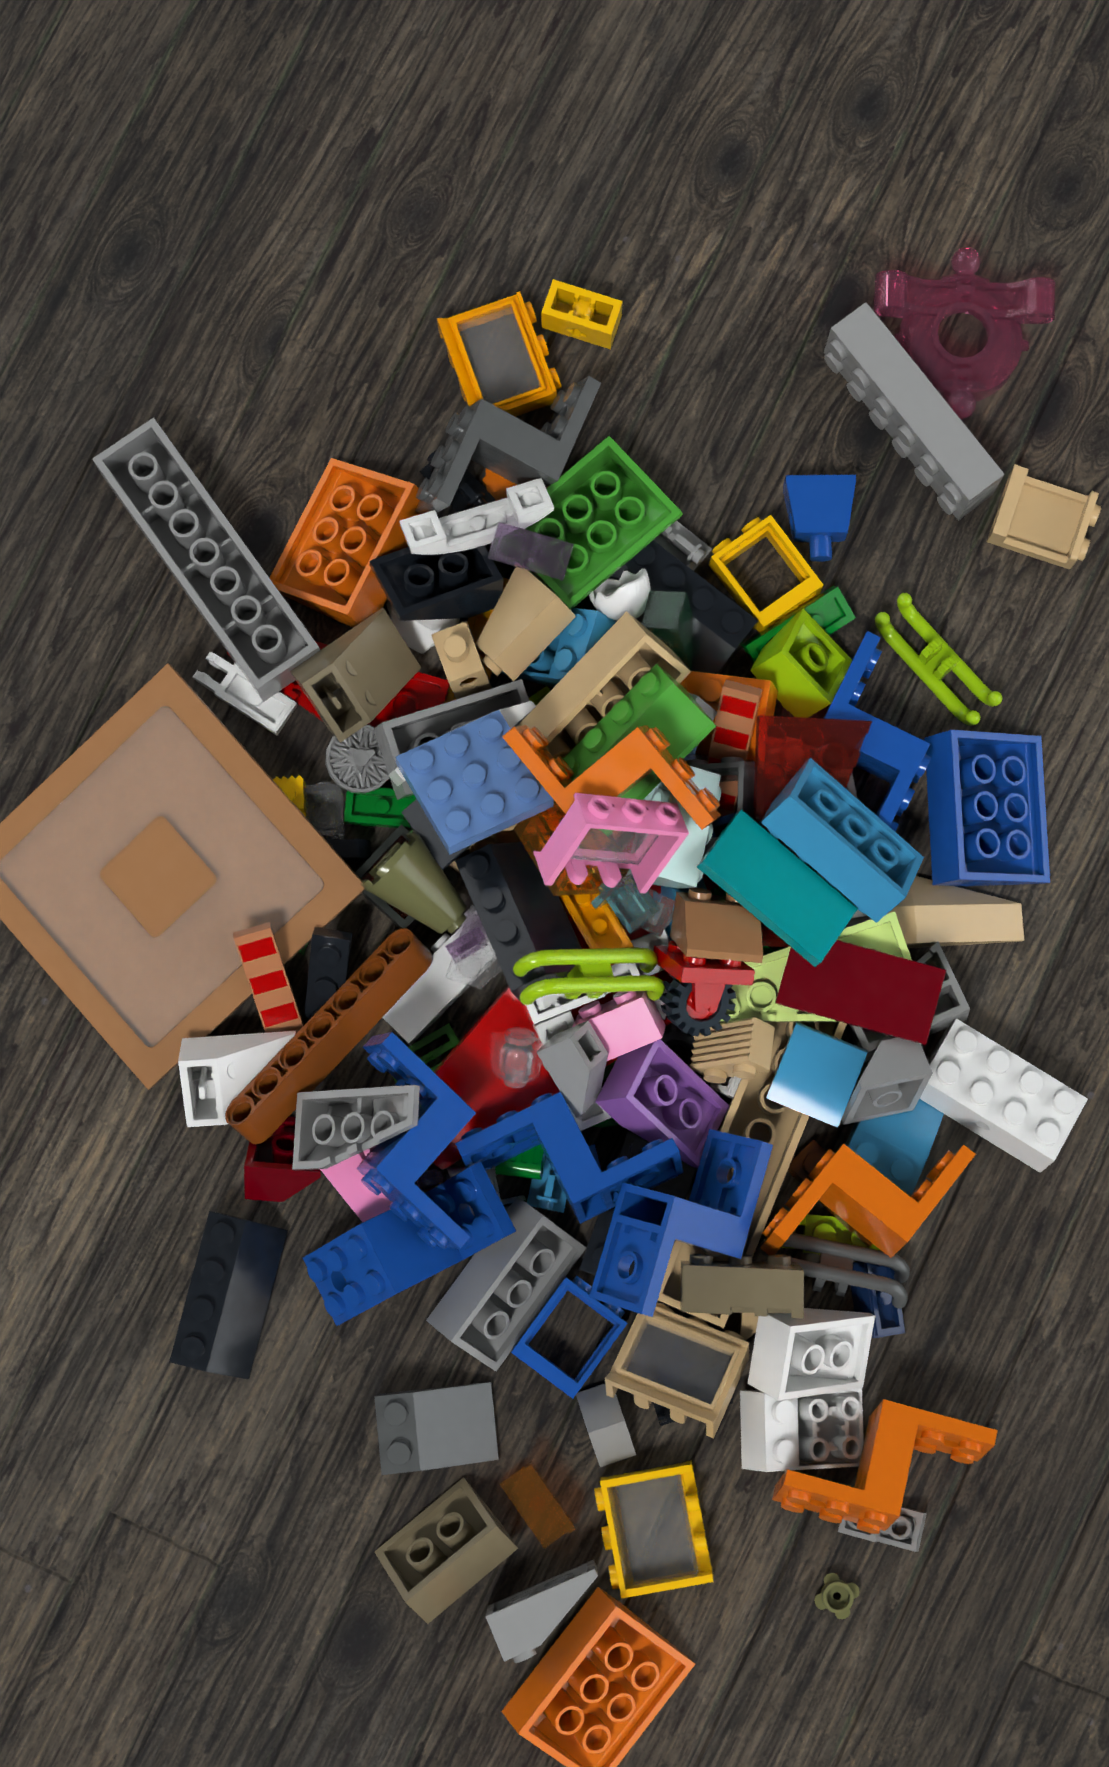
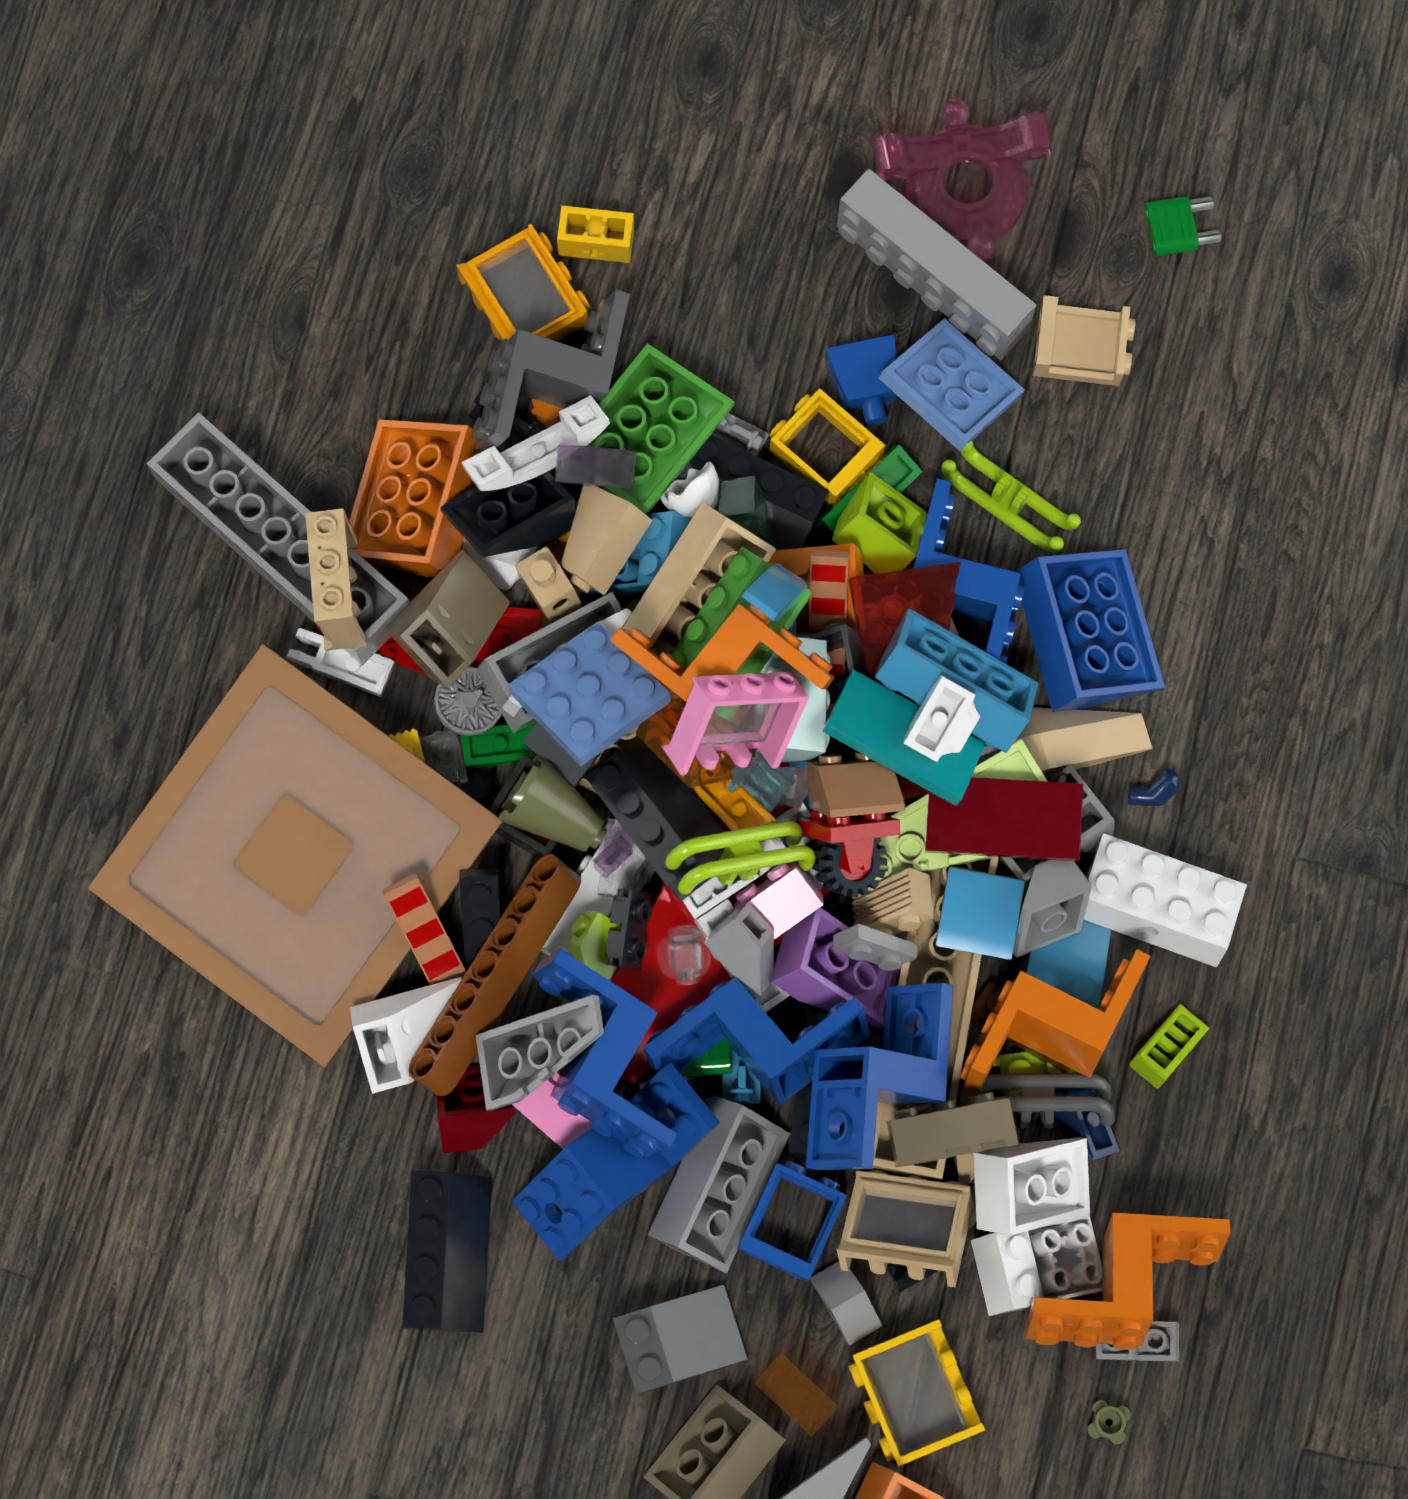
camera: 15 degrees left, 5 degrees down
none -> tan window [305,508,367,651]
none -> lime slope [569,910,622,981]
none -> black hinge [604,889,652,970]
none -> dark azure slope [741,563,809,622]
none -> light grey plate [833,924,917,971]
none -> medium blue plate [878,318,1025,451]
none -> white slope [902,675,980,762]
none -> dark blue arm [1128,768,1180,806]
none -> lime slope [1129,1004,1210,1089]

